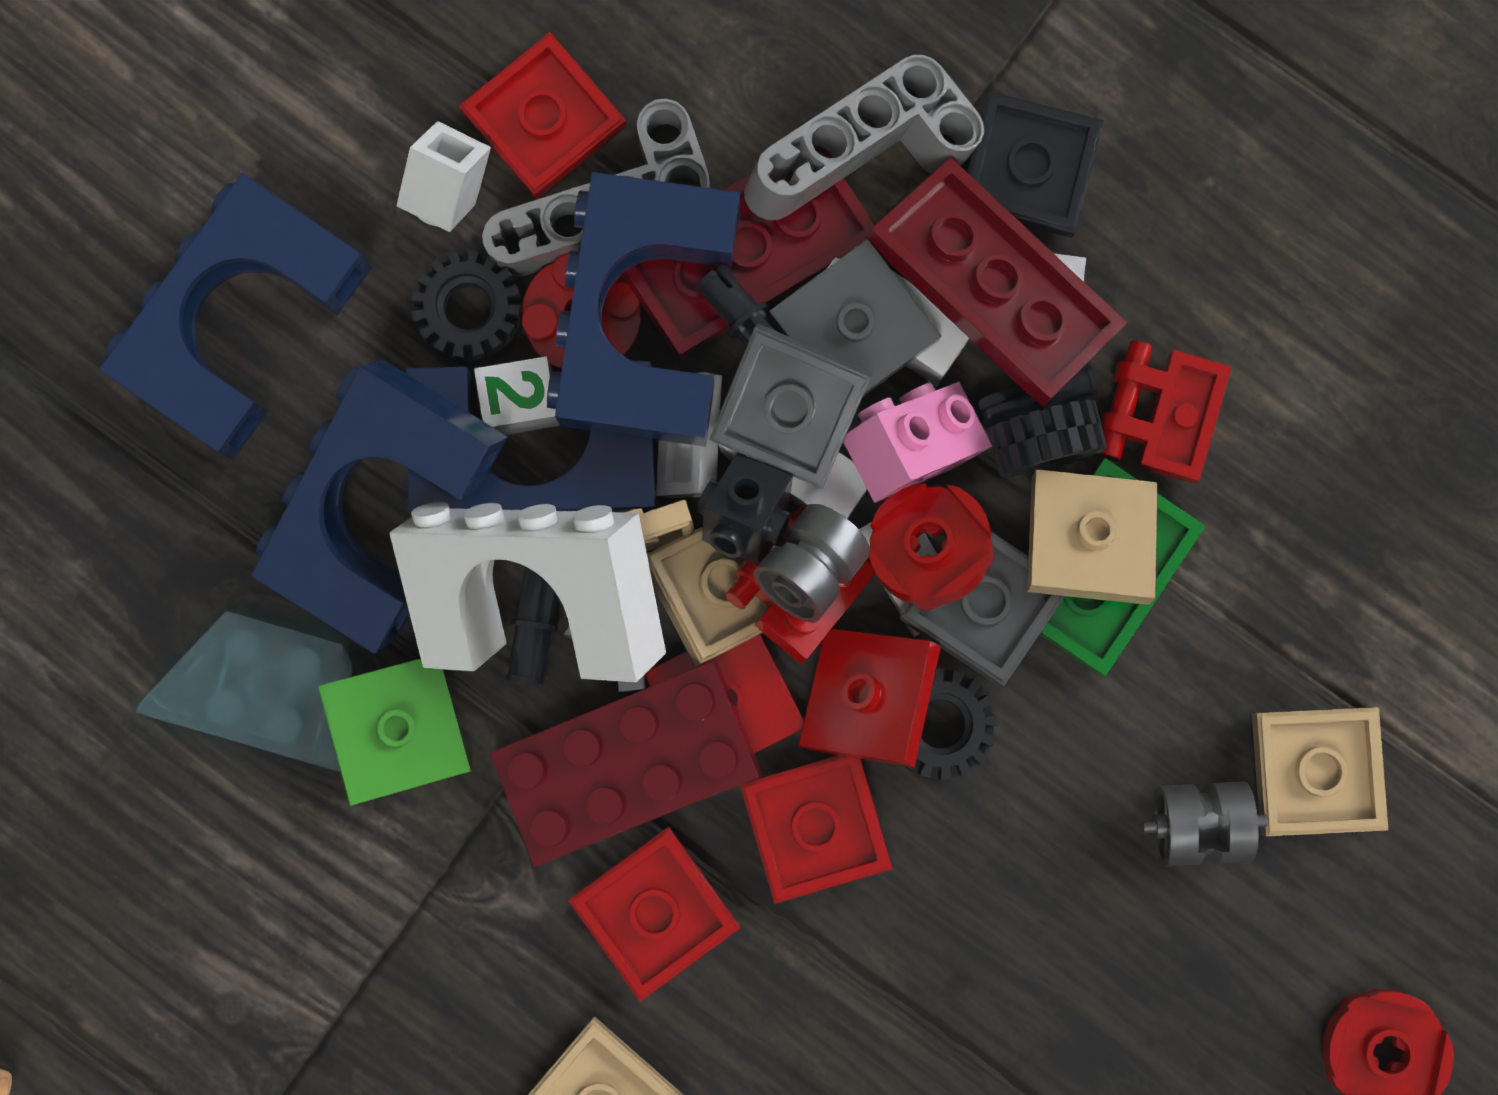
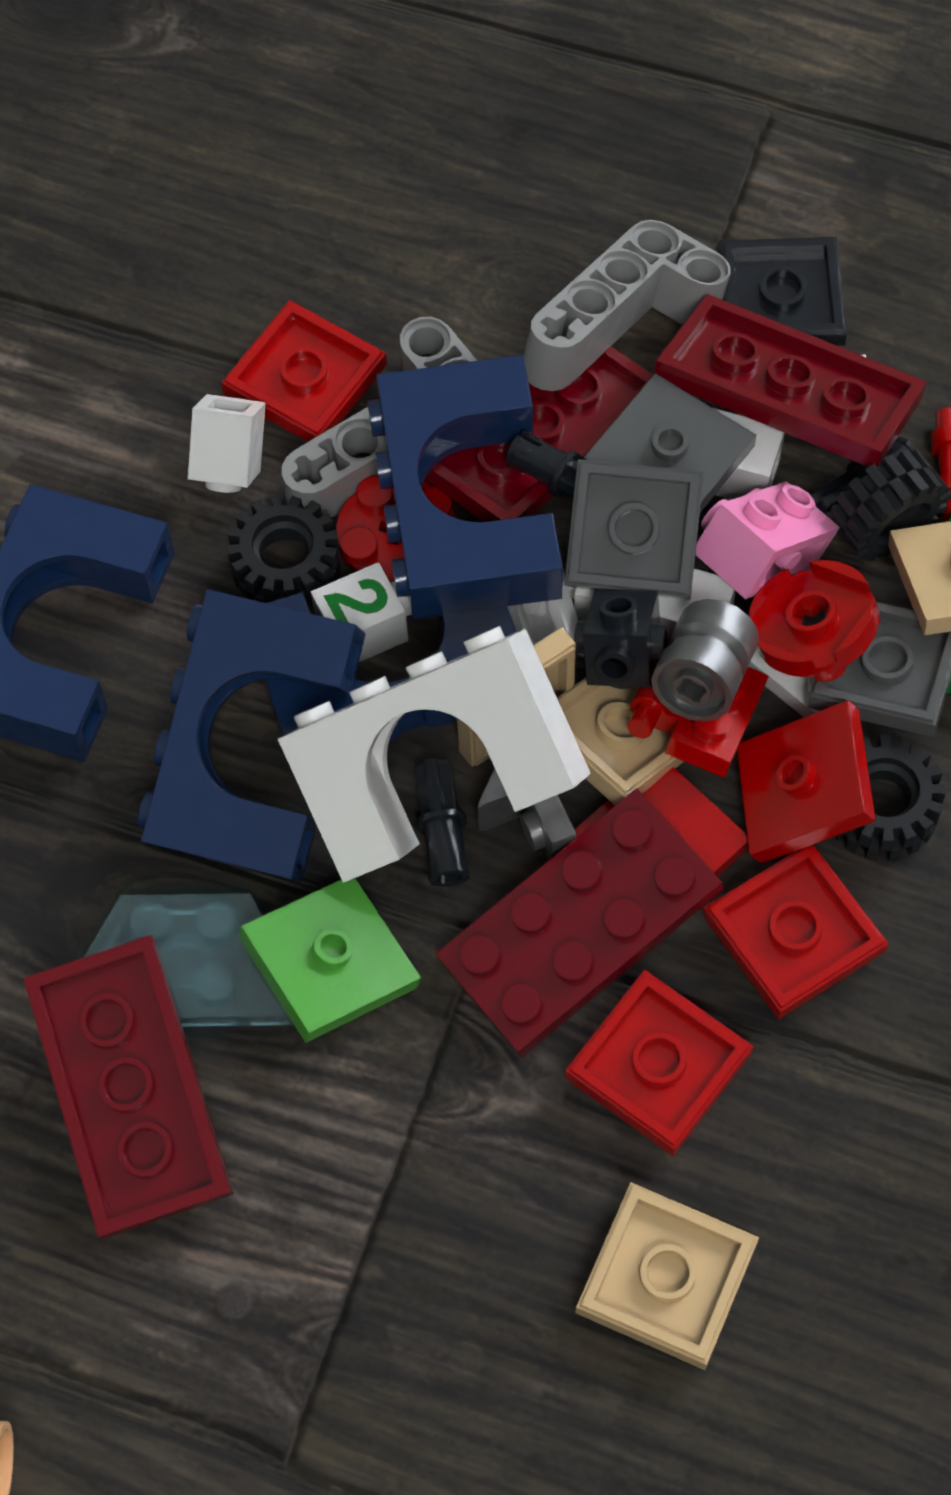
camera: 10 degrees left, 20 degrees down
none -> dark red plate [23,935,234,1239]

